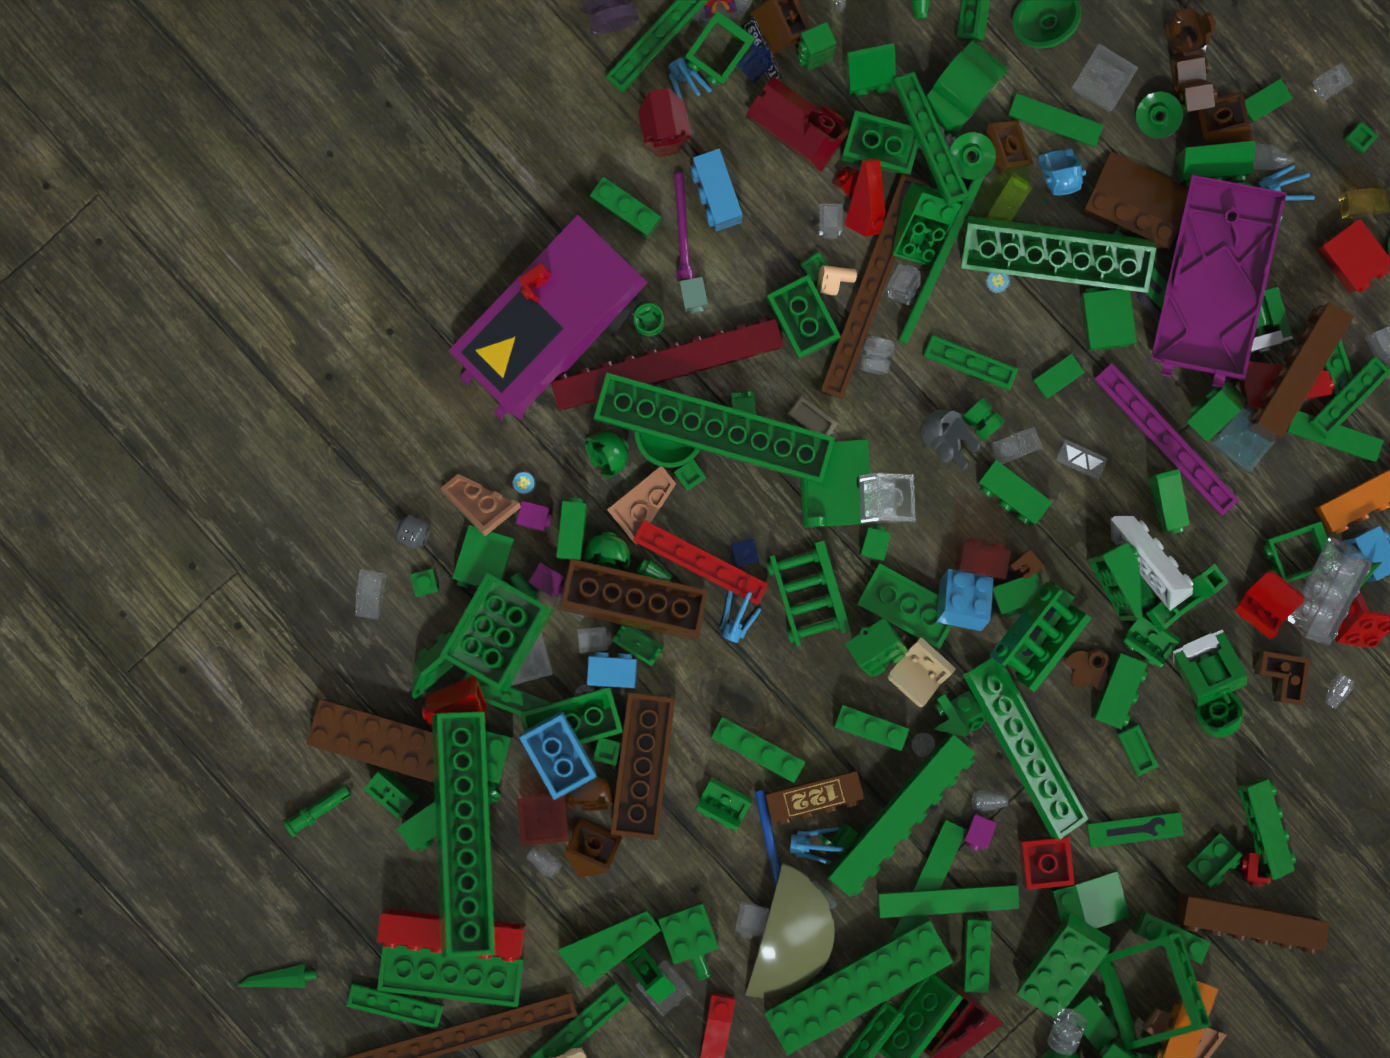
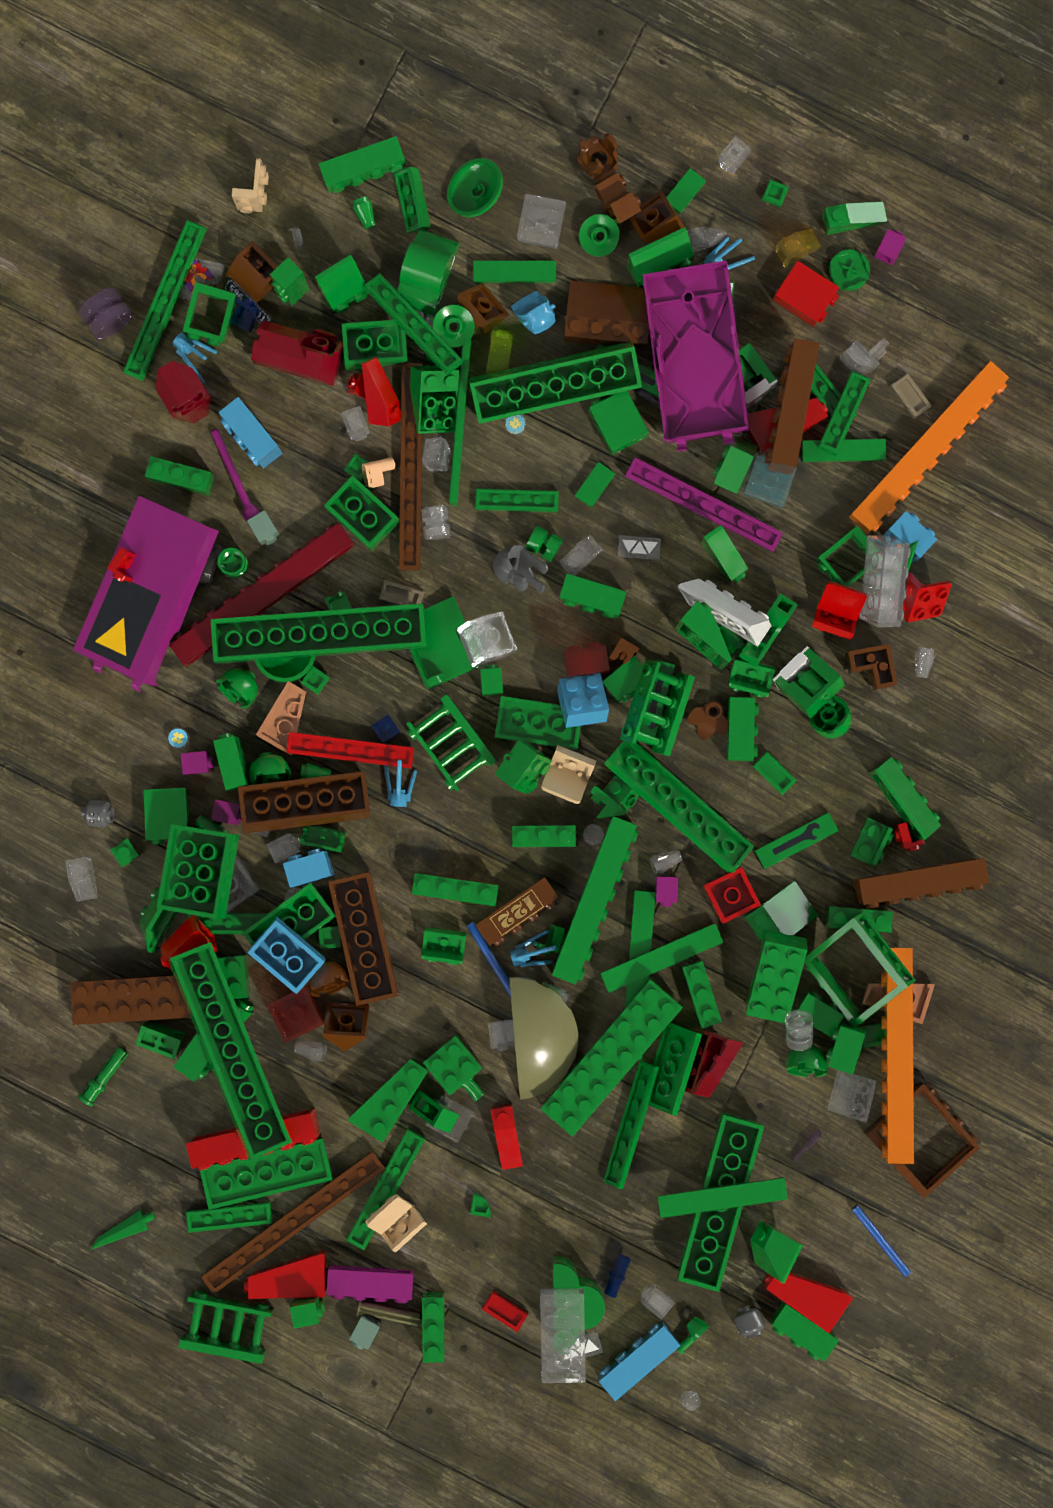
camera: 15 degrees left, 0 degrees up
nougat wing [440,474,521,536] -> none

